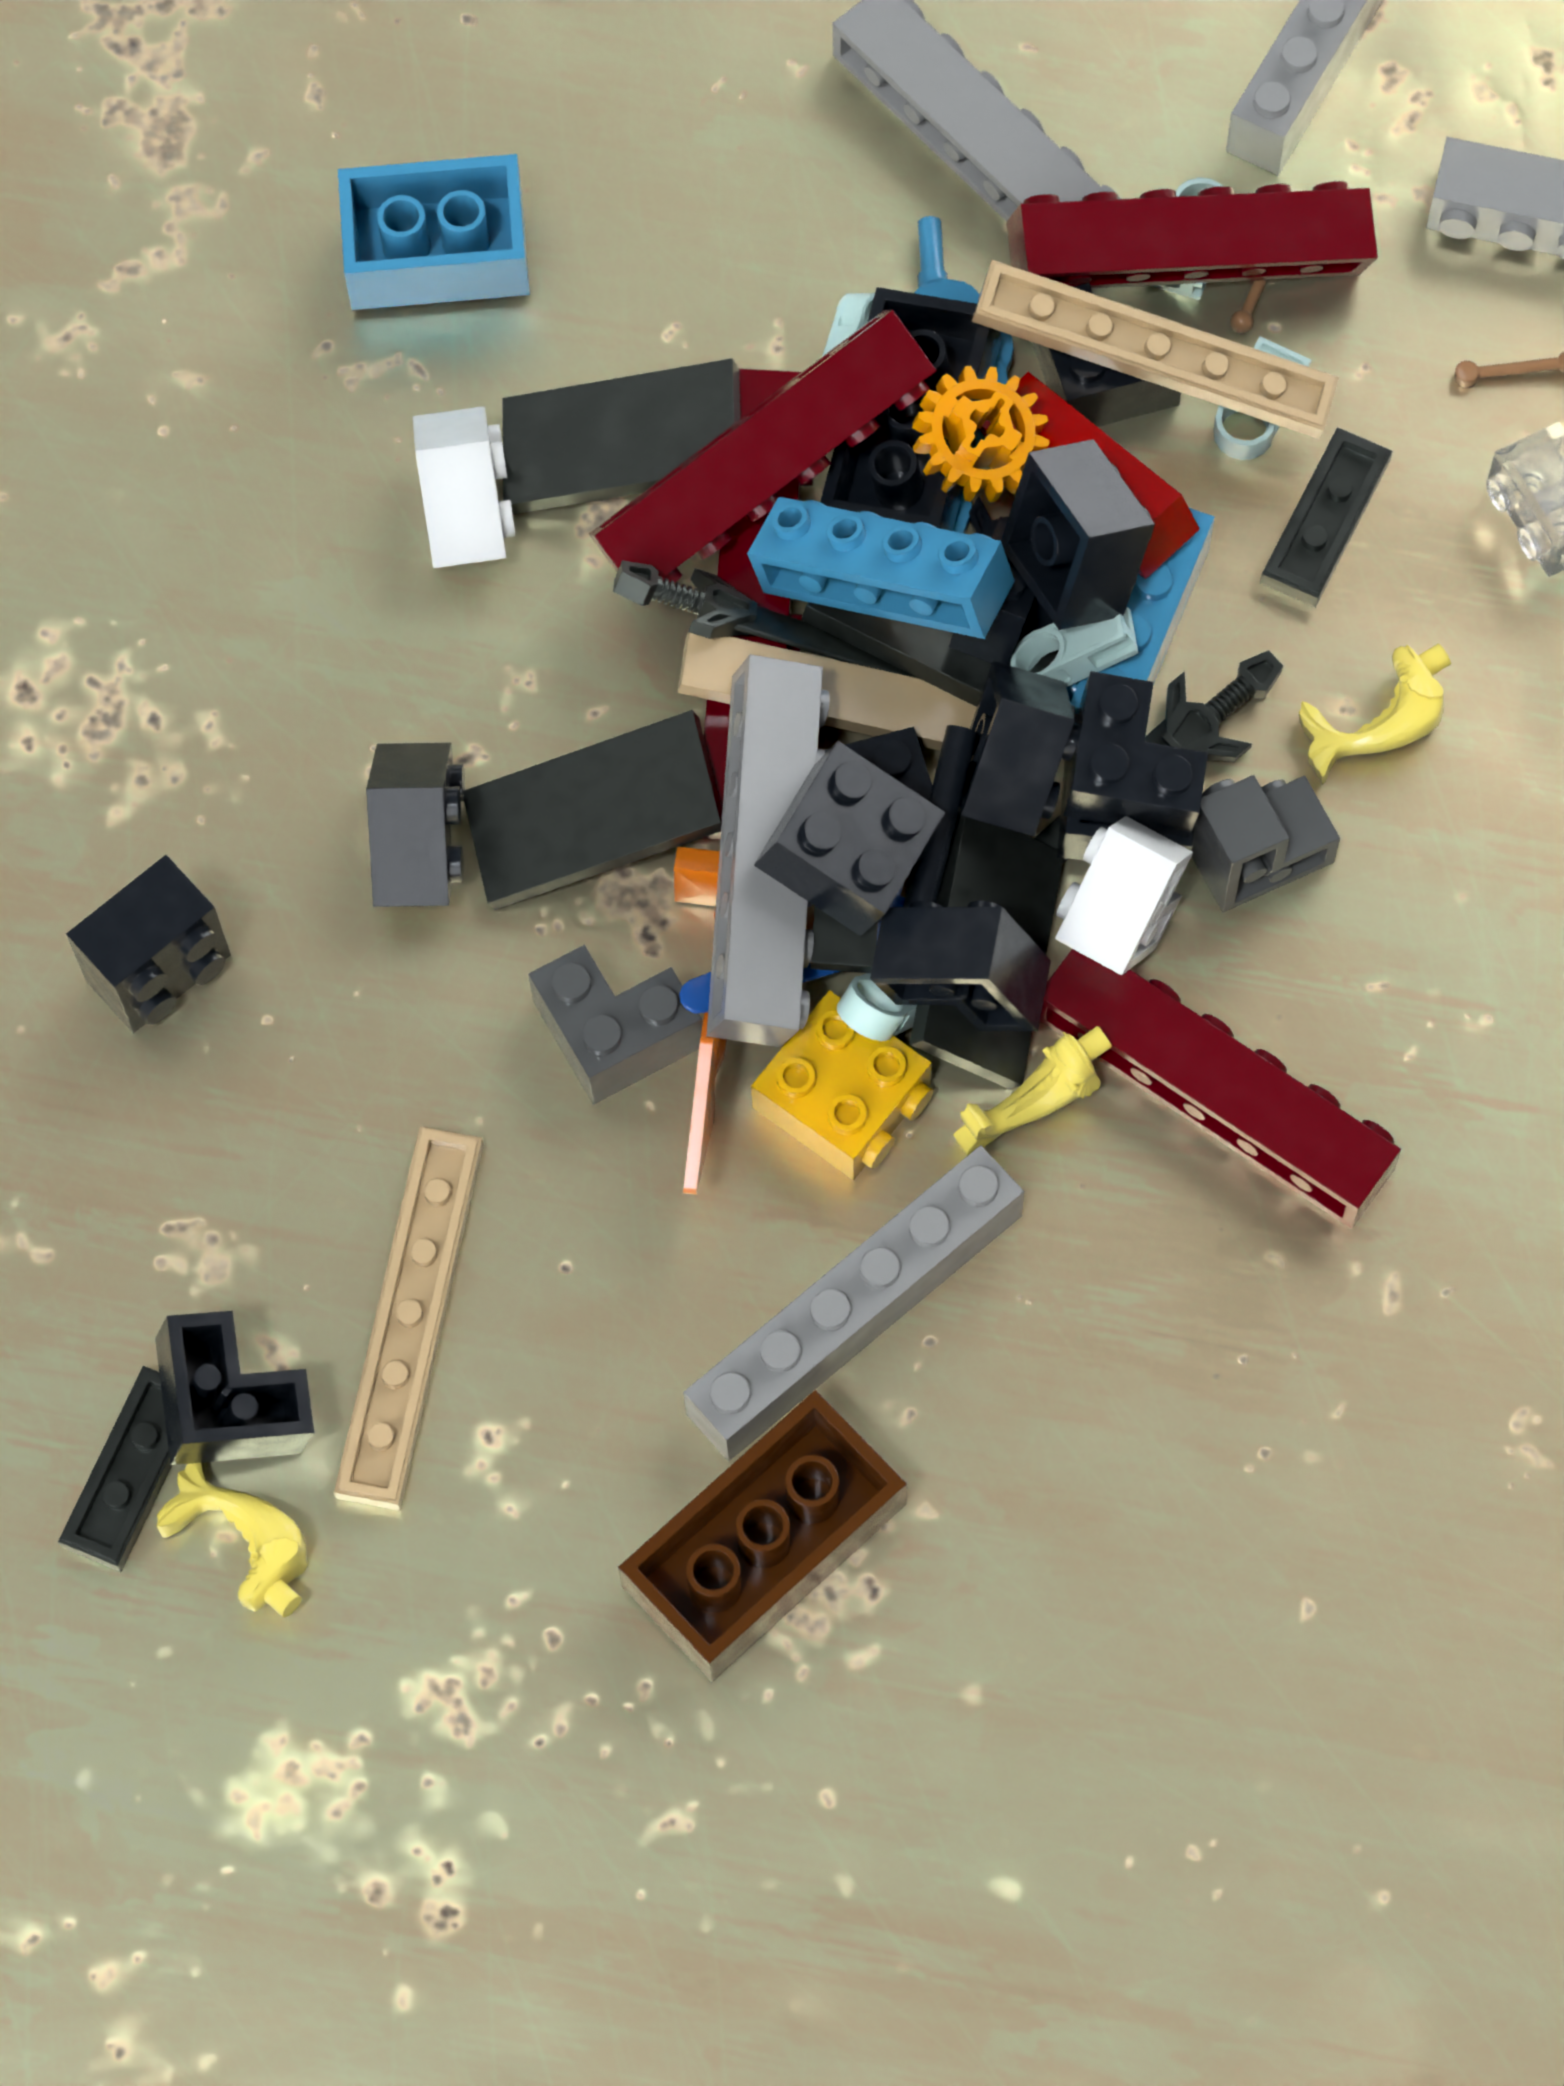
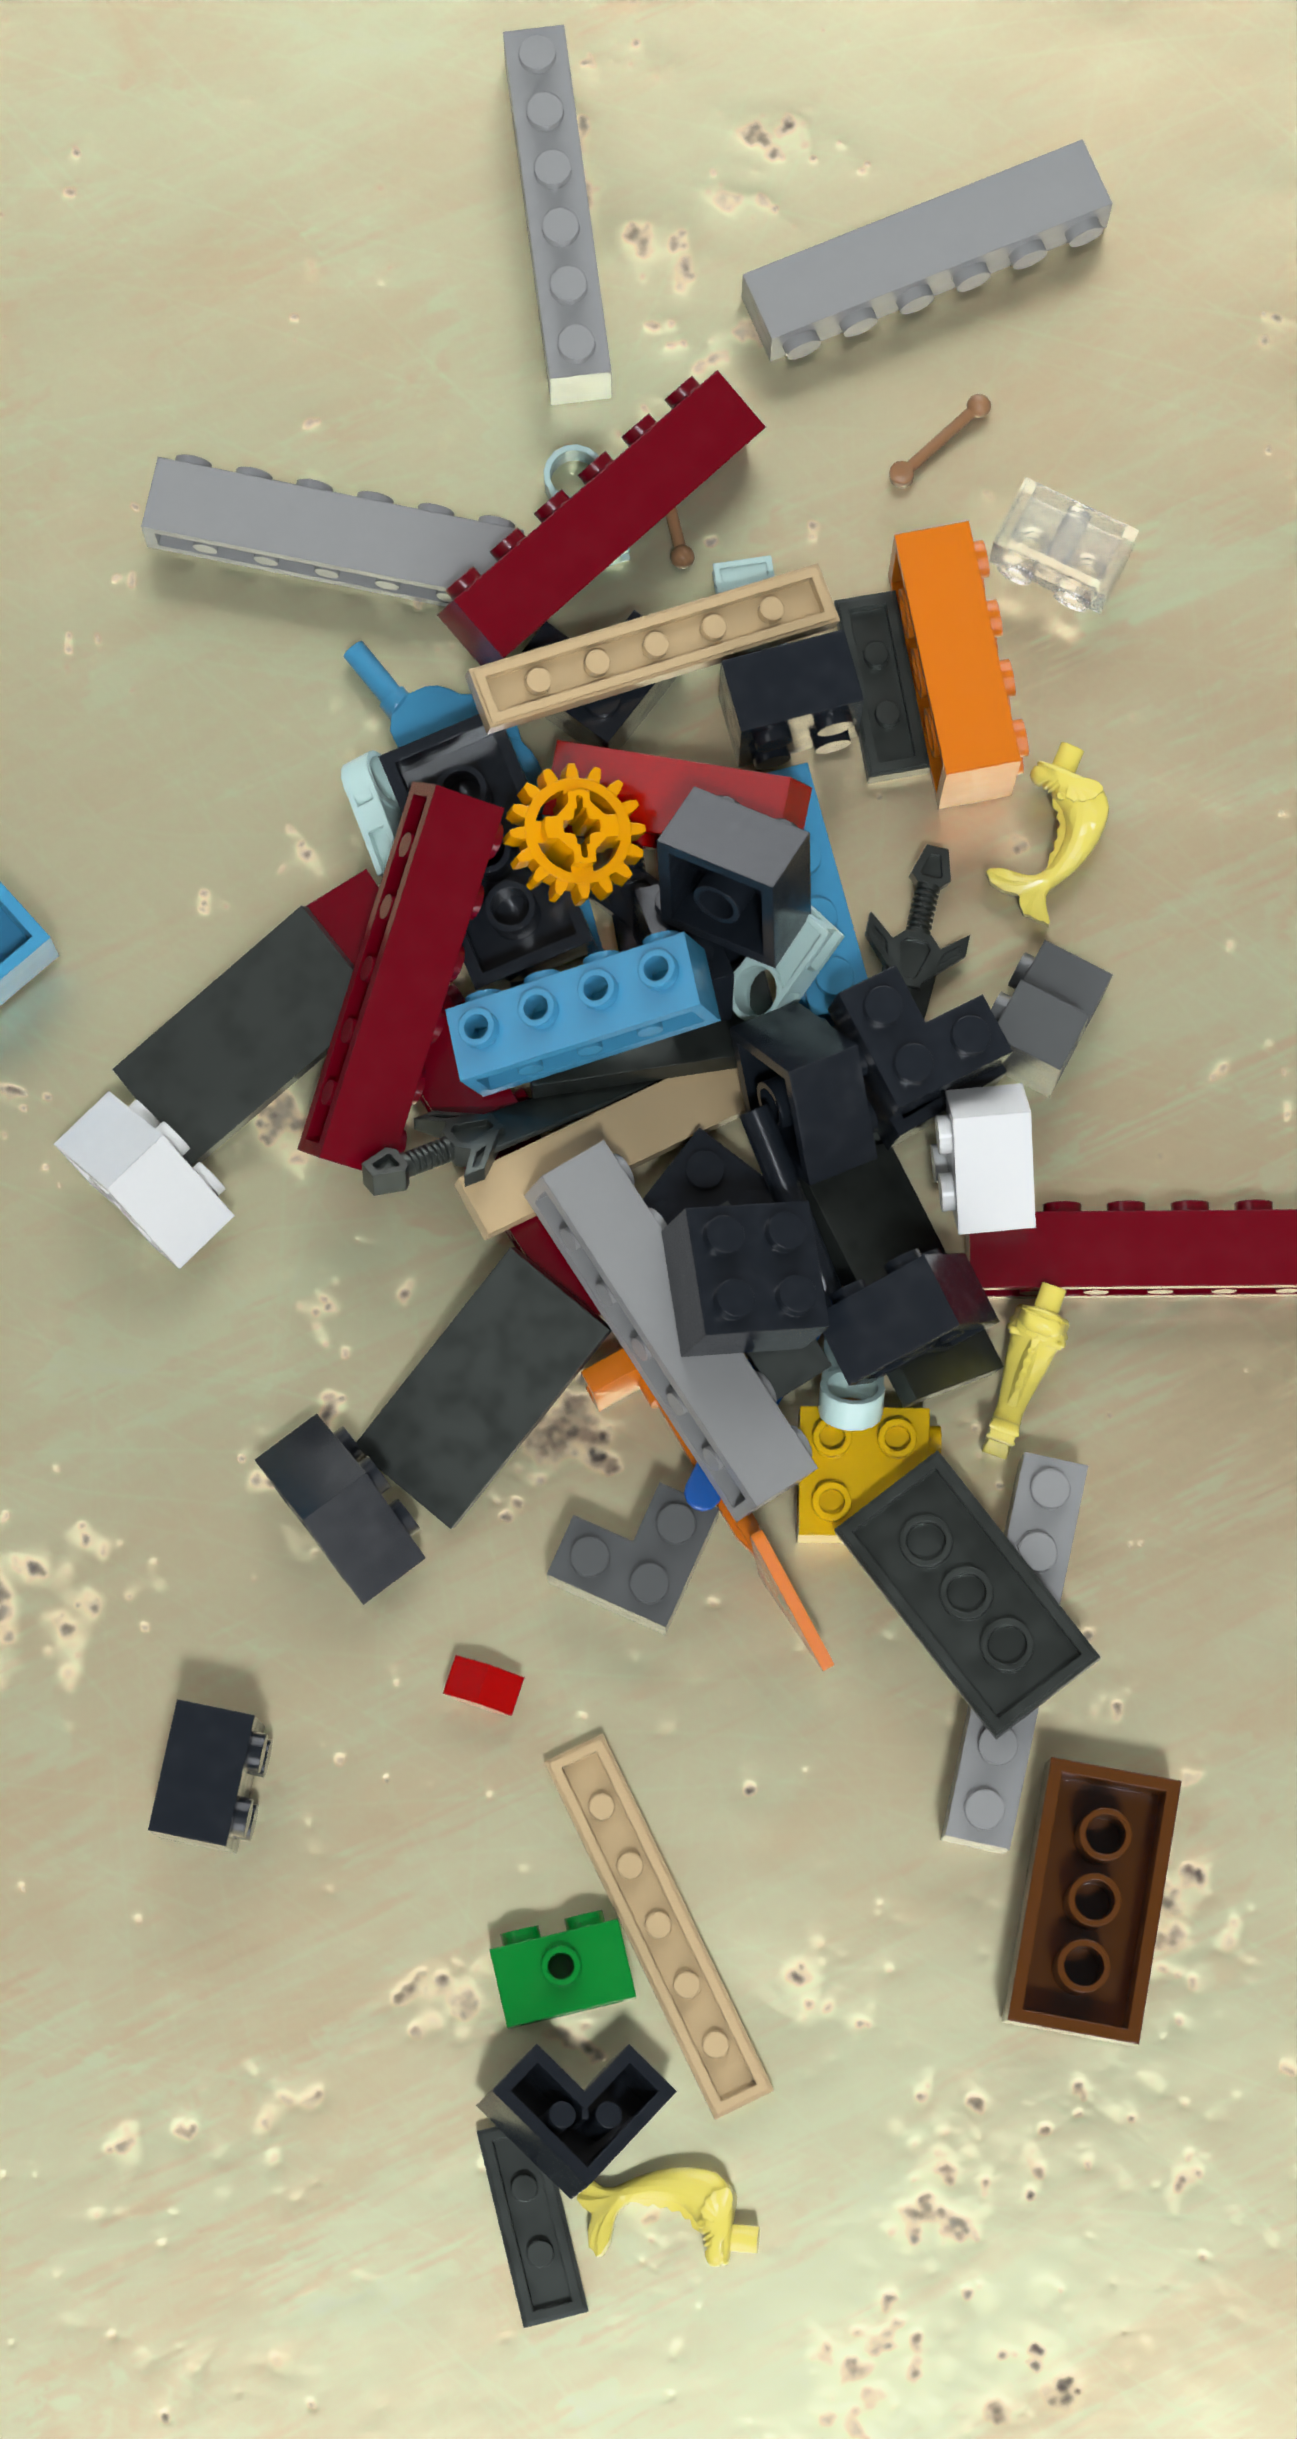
camera: 40 degrees left, 10 degrees up
none -> red piece [443,1655,525,1716]
none -> green brick [489,1910,636,2029]
none -> black brick [719,629,864,770]
none -> pearl dark grey tile [834,1450,1100,1740]
none -> orange brick [888,521,1029,810]

